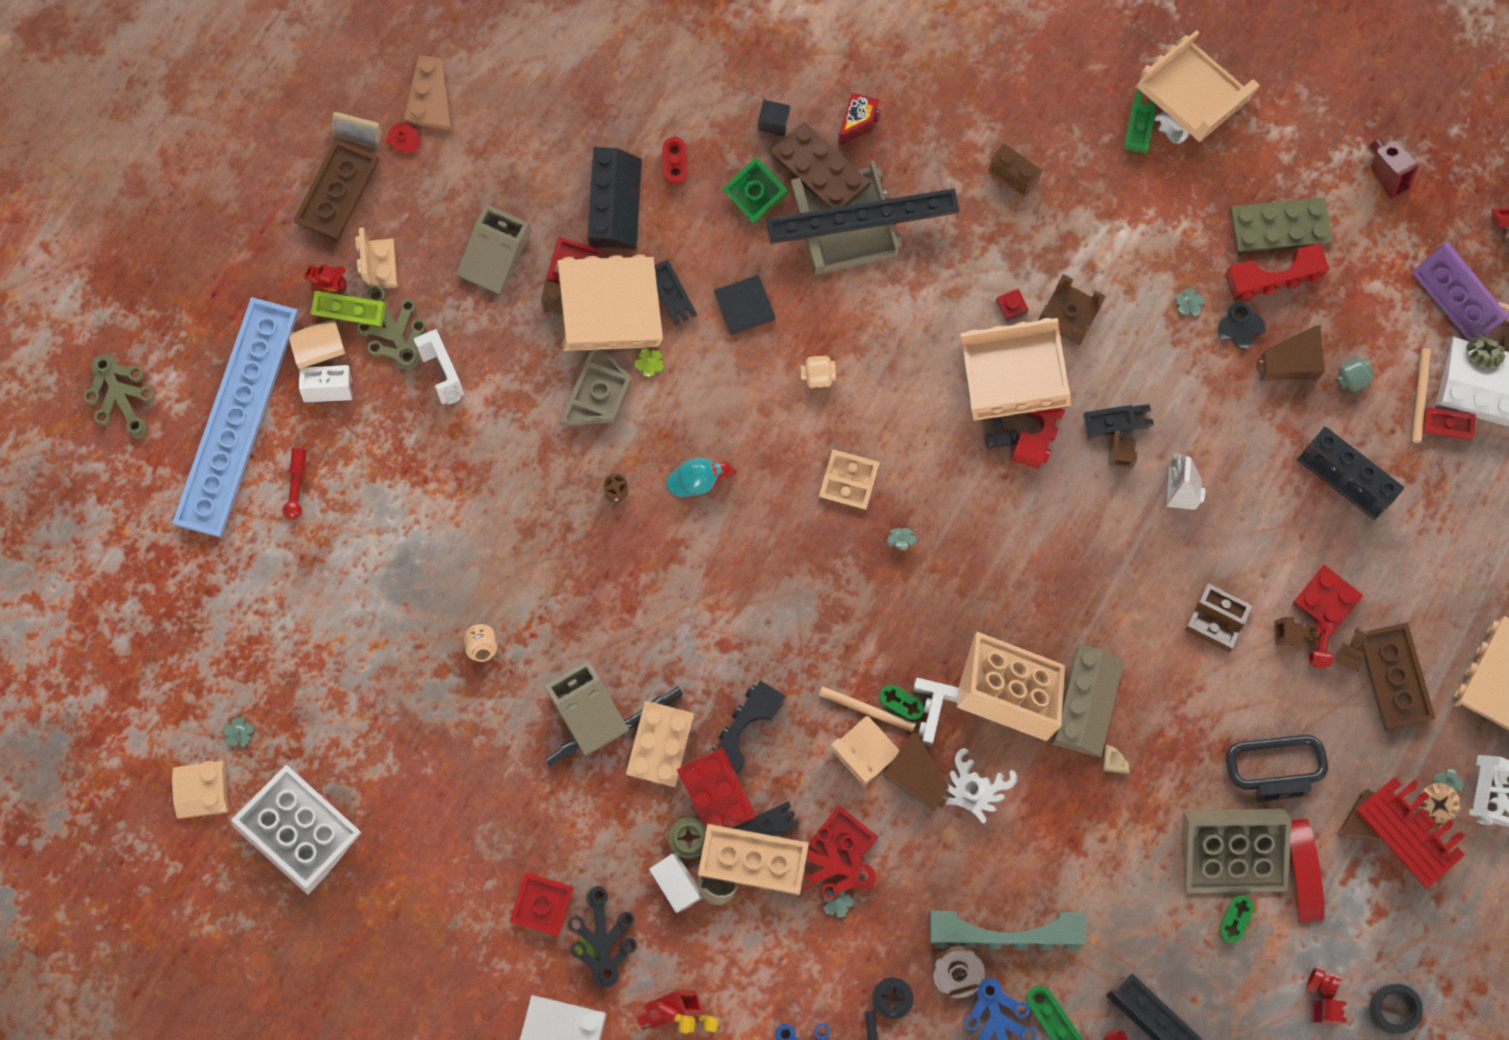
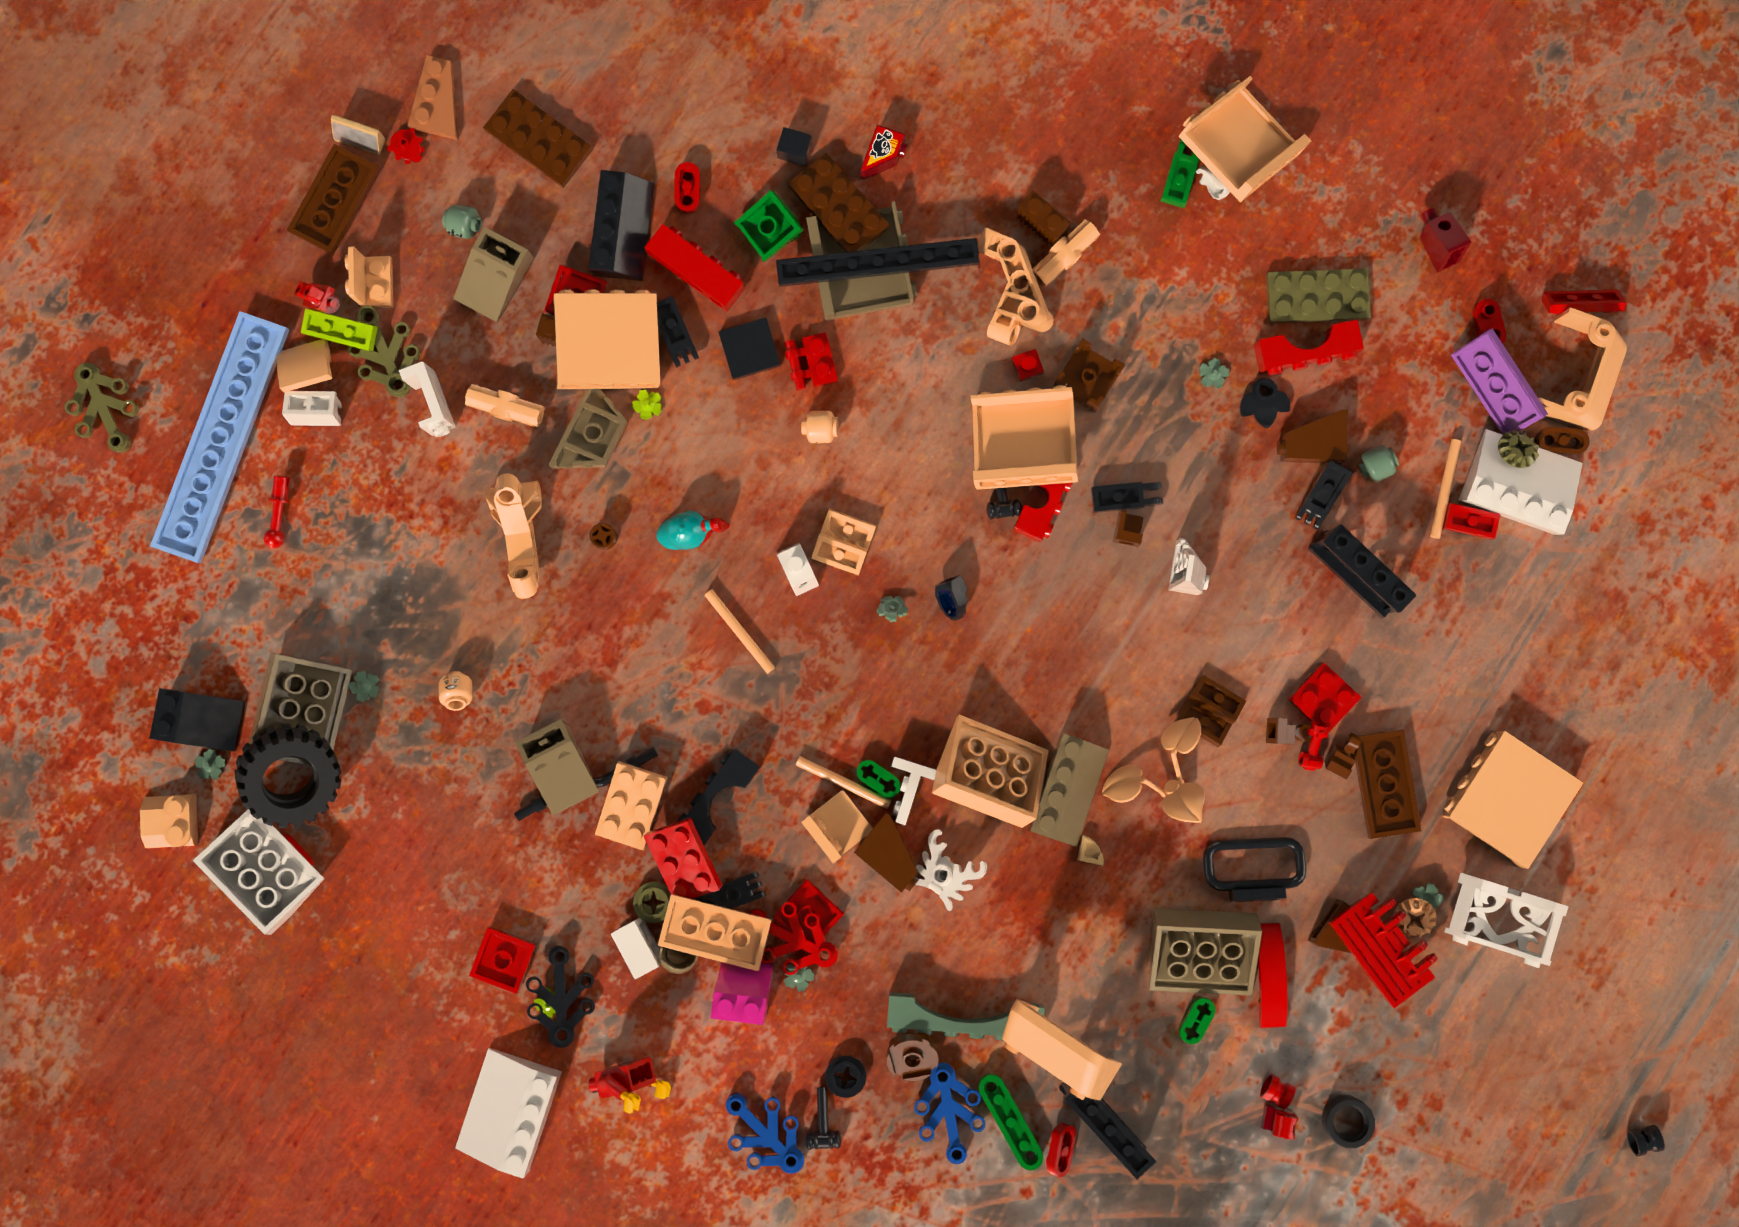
camera: 10 degrees right, 10 degrees up
none -> black slope [149,688,246,751]
none -> black tyre [235,723,341,828]
none -> dark tan slope [249,652,352,766]
none -> sand green plant [348,671,380,702]
none -> sand green head [442,204,482,239]
none -> light nougat piece [465,384,545,428]
none -> reddish brown plate [483,89,593,188]
none -> light nougat connector [486,474,542,599]
none -> red brick [644,224,745,312]
none -> light nougat bar [704,589,775,674]
none -> dark pink slope [710,962,773,1025]
none -> white torso [776,543,819,596]
none -> red plate [785,332,838,391]
none -> black rock [935,575,968,621]
none -> light nougat connector [978,228,1054,346]
none -> light nougat windscreen [1002,999,1122,1100]
none -> light nougat piece [1033,219,1100,288]
none -> light nougat plant [1102,717,1205,823]
none -> black hinge [1295,458,1353,530]
none -> red plate [1472,299,1507,344]

